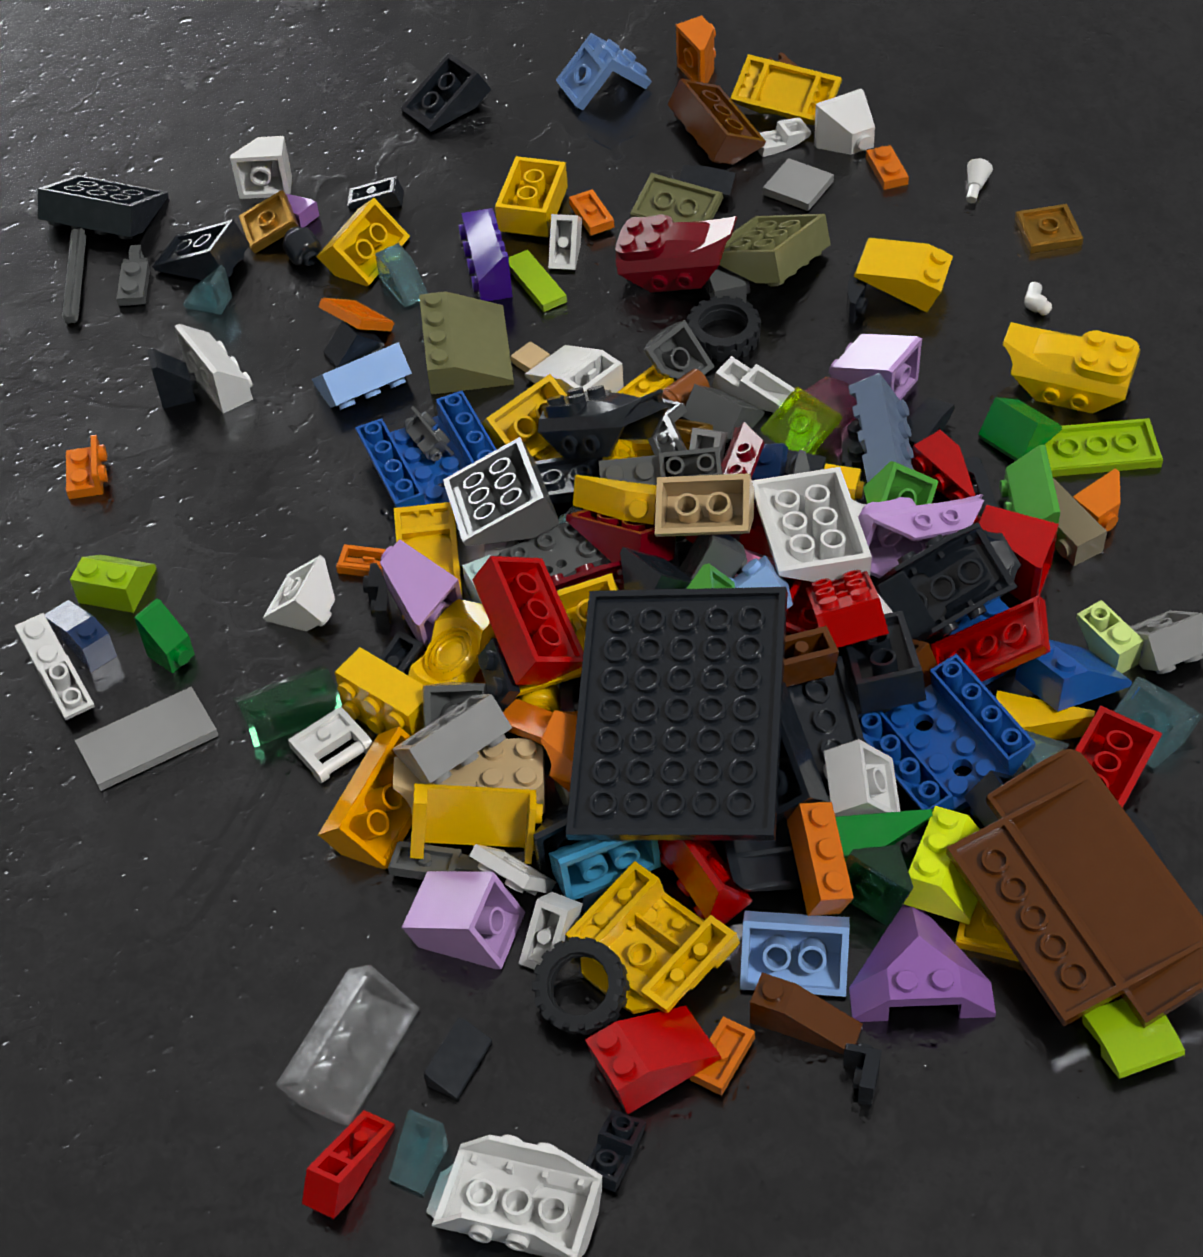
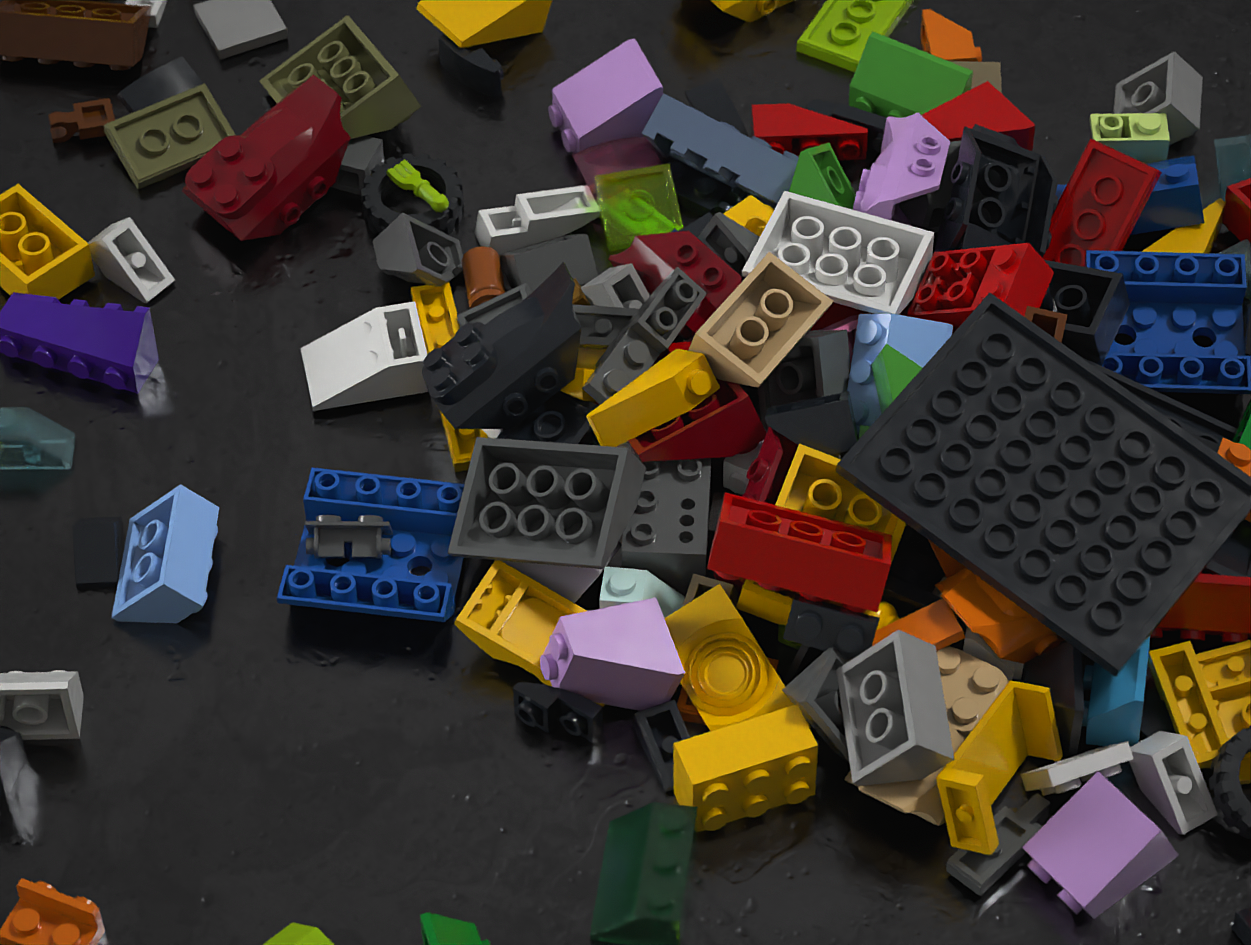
camera: 60 degrees left, 0 degrees up
white slope [263,555,335,631] -> none
white plate [288,706,373,783] -> none
orange tile [318,298,394,331] -> none
light orange slope [318,726,412,870] -> none
orange tile [336,544,386,579] -> none
olive slope [419,291,514,395] -> none
yellow slope [482,374,567,457] -> none
lime tile [509,250,567,312] -> none
tan tile [511,341,550,372] -> none
orange plate [569,189,615,236] -> none
white slope [823,739,900,816] -> none
green slope [978,397,1062,461] -> none
none -> reddish brown plate [49,98,115,143]
none -> lime piece [386,159,449,212]

